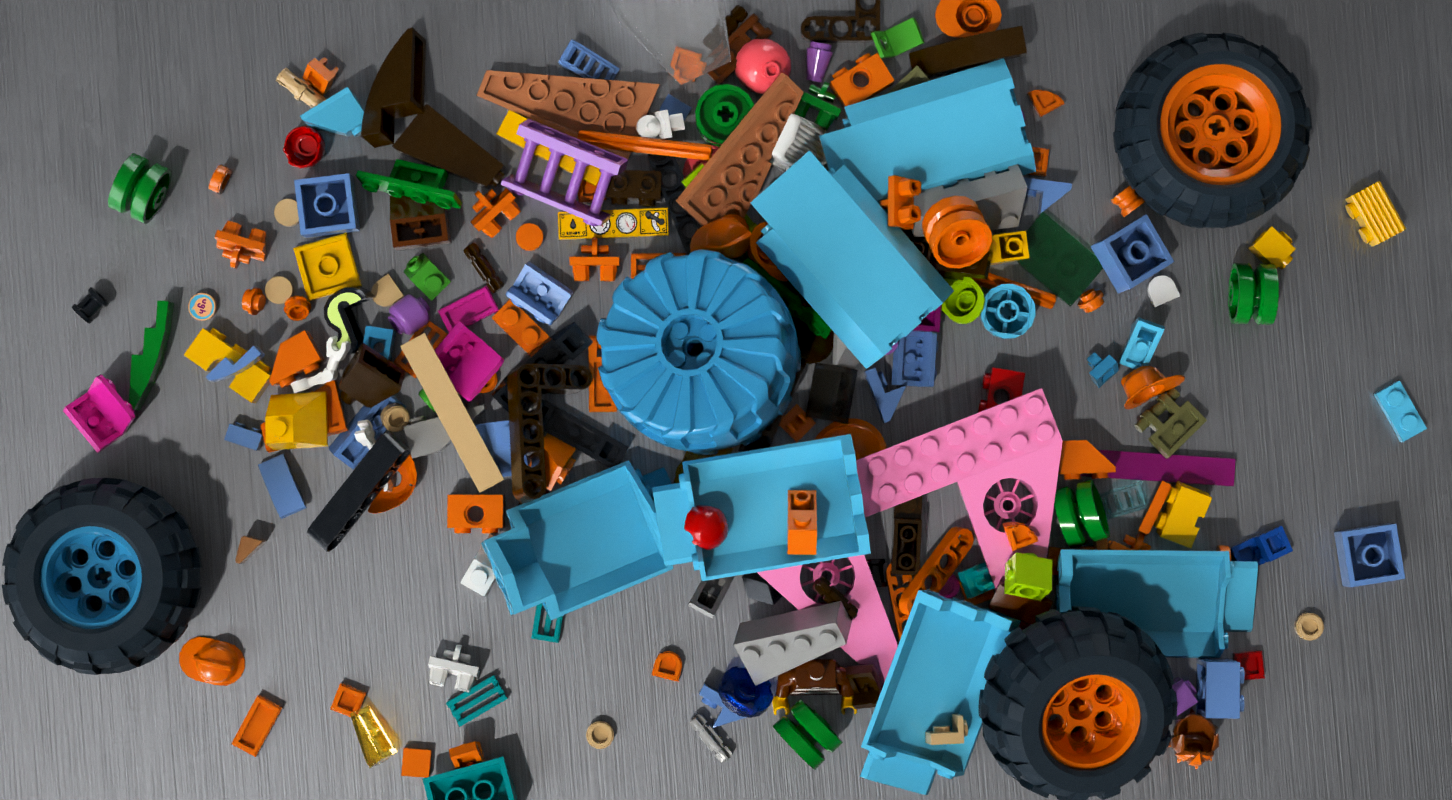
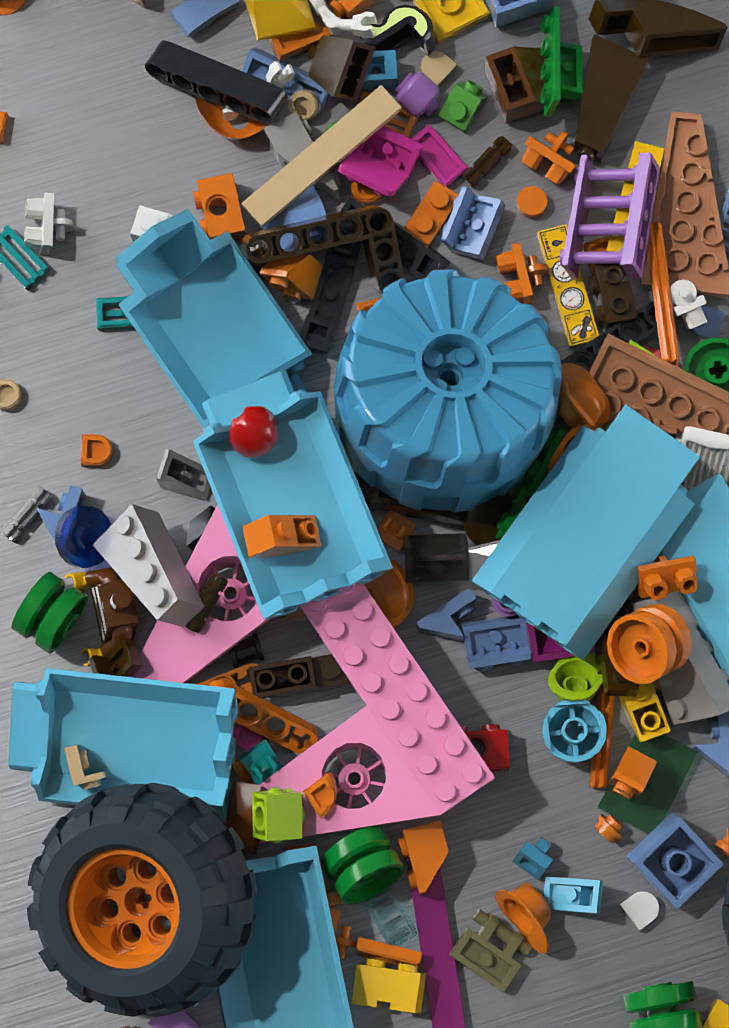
camera: 85 degrees right, 10 degrees down
none -> orange slope [608,746,657,800]

